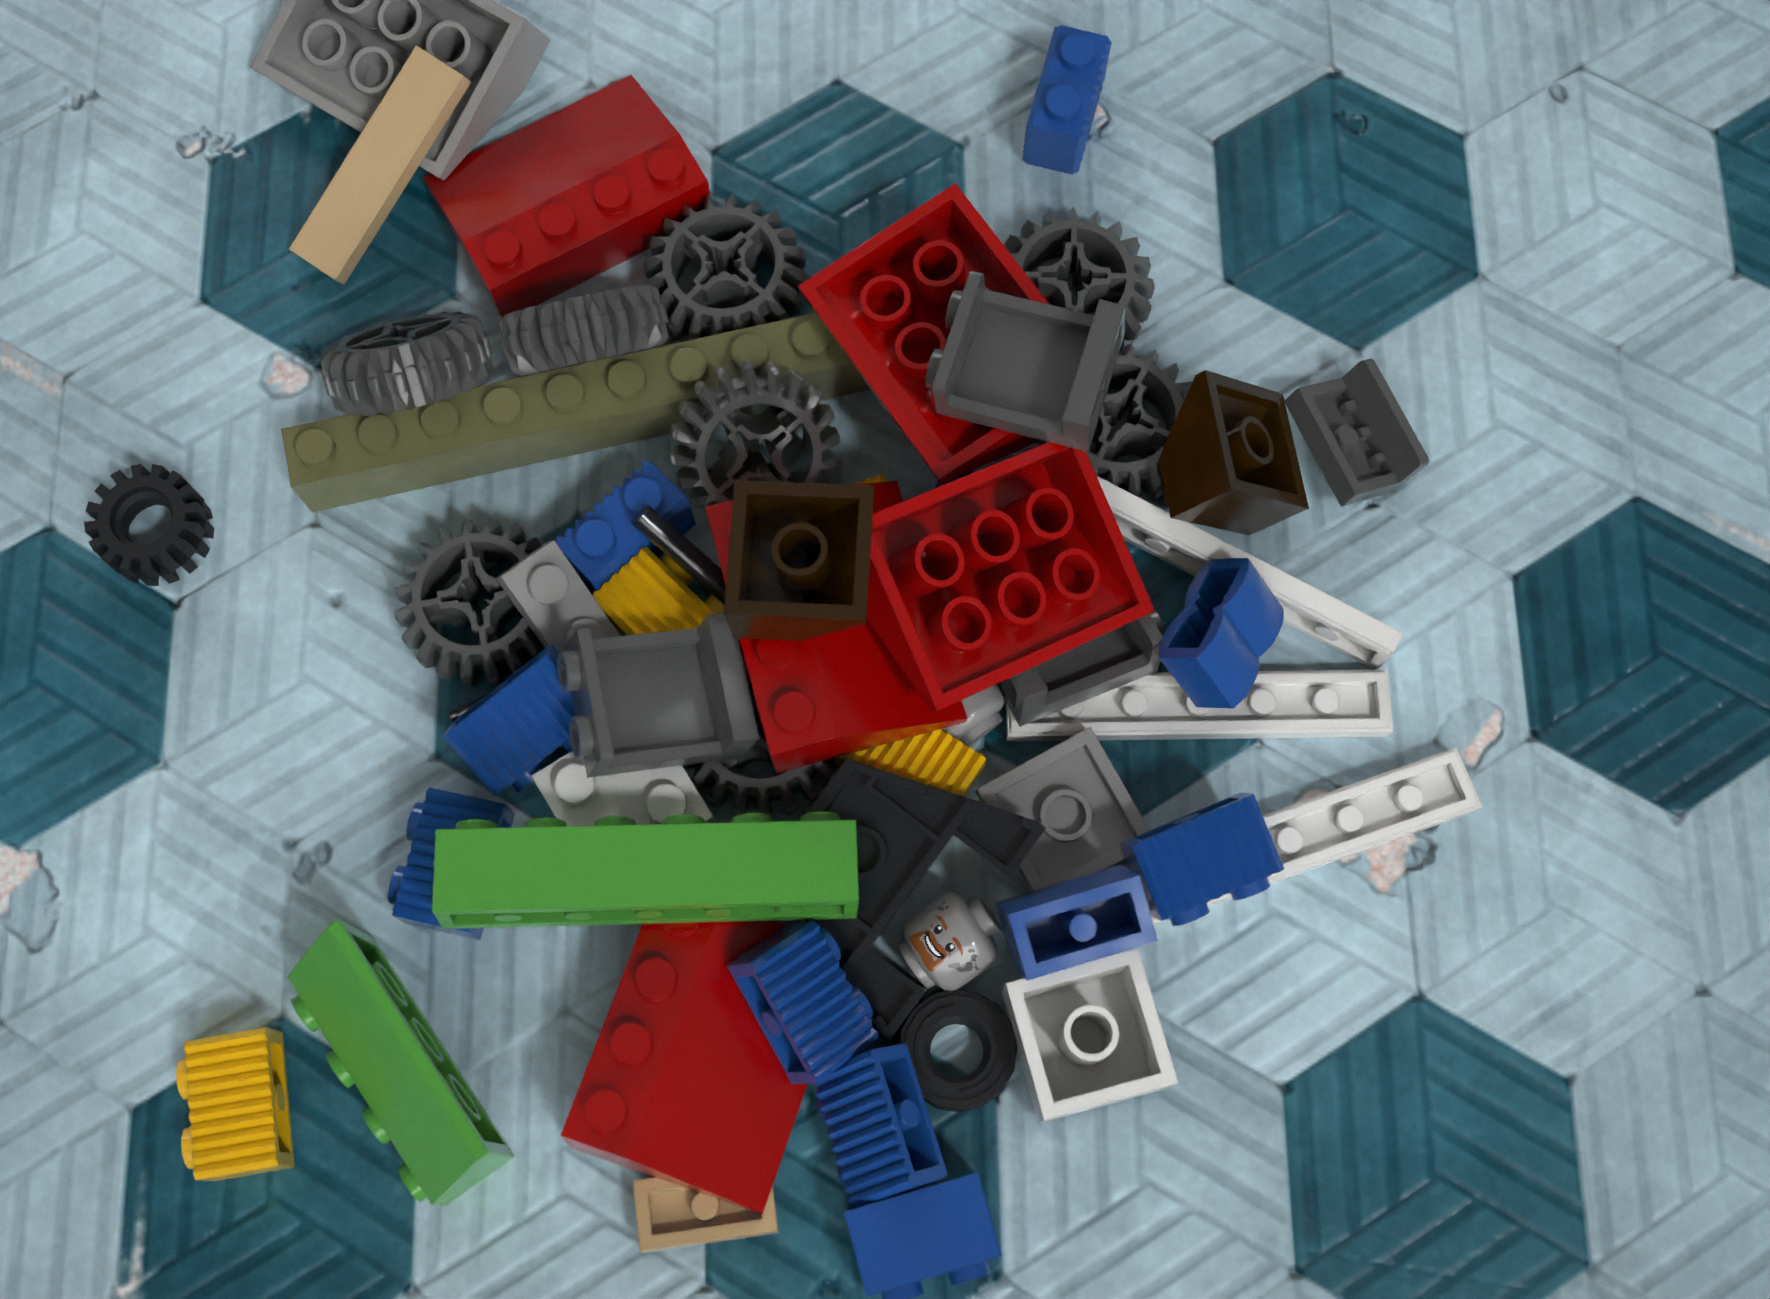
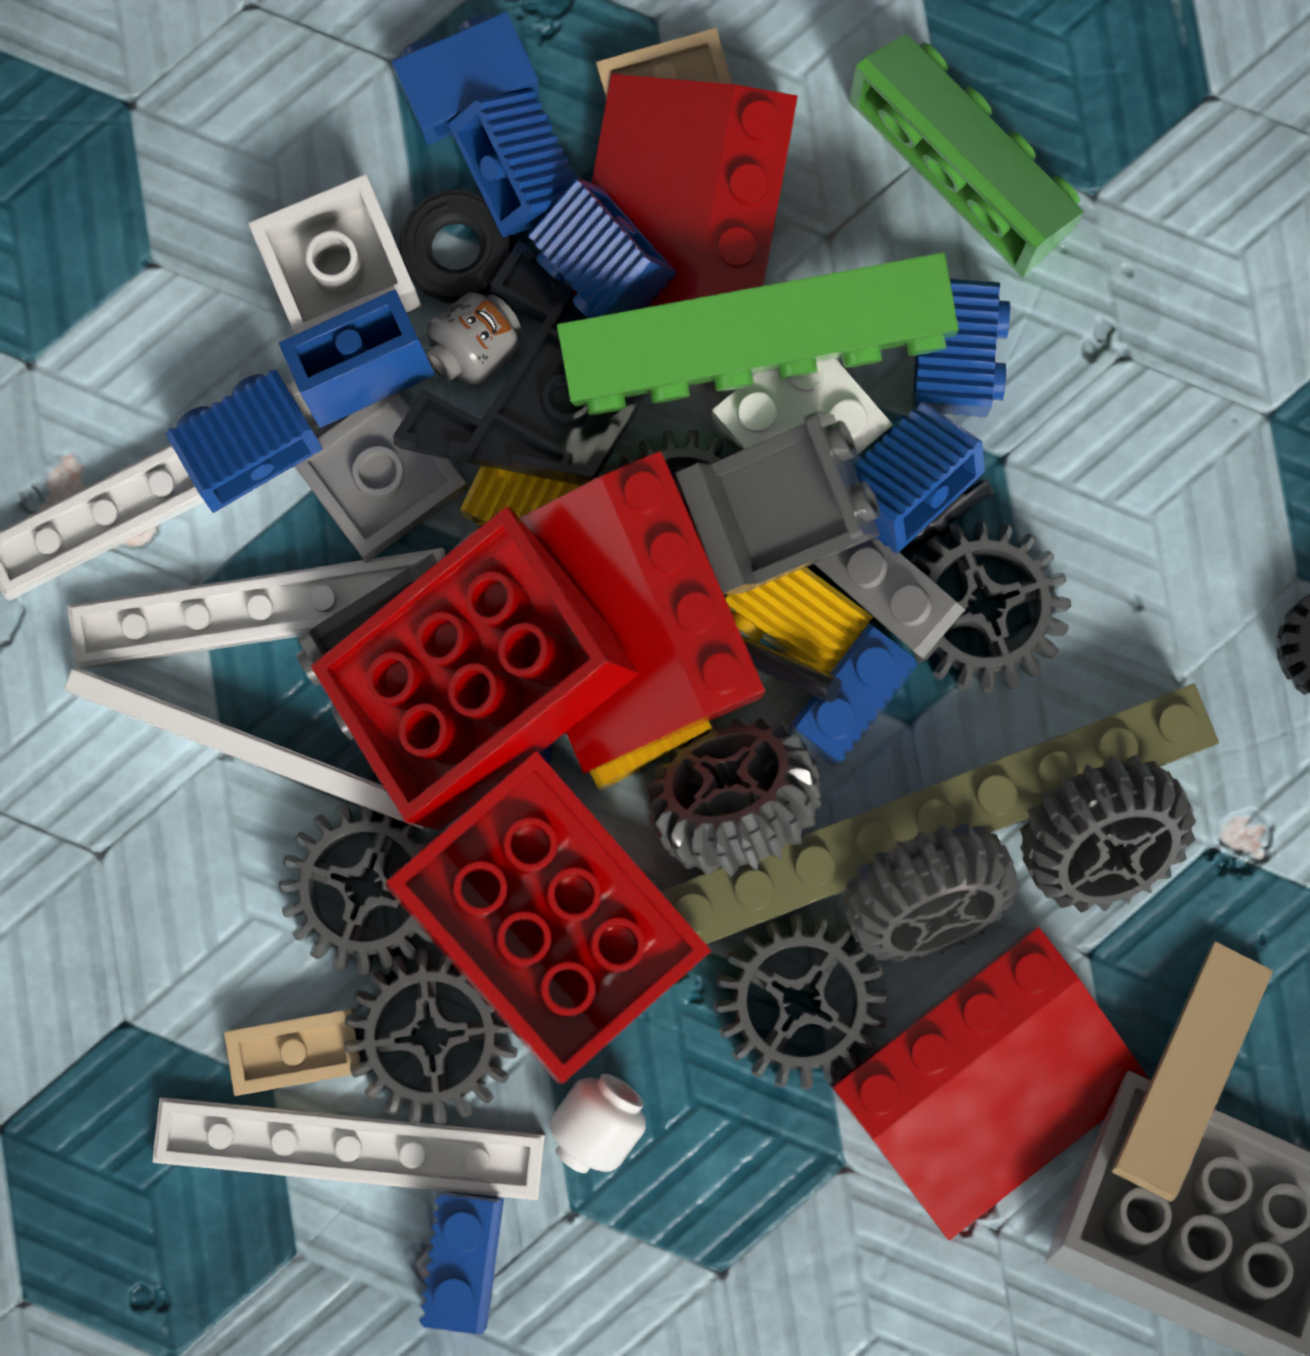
camera: 175 degrees right, 10 degrees up
yellow brick [176,1027,295,1181] -> none
dark brown slope [724,480,875,641] -> none
dark grey panel [925,271,1125,452] -> none
dark brown slope [1158,370,1309,535] -> none
blue brick [1159,558,1284,709] -> none
dark grey bracket [1284,359,1429,507] -> none
none -> white tile [152,1097,545,1200]
none -> tan plate [224,1009,363,1096]
none -> white head [550,1074,646,1173]

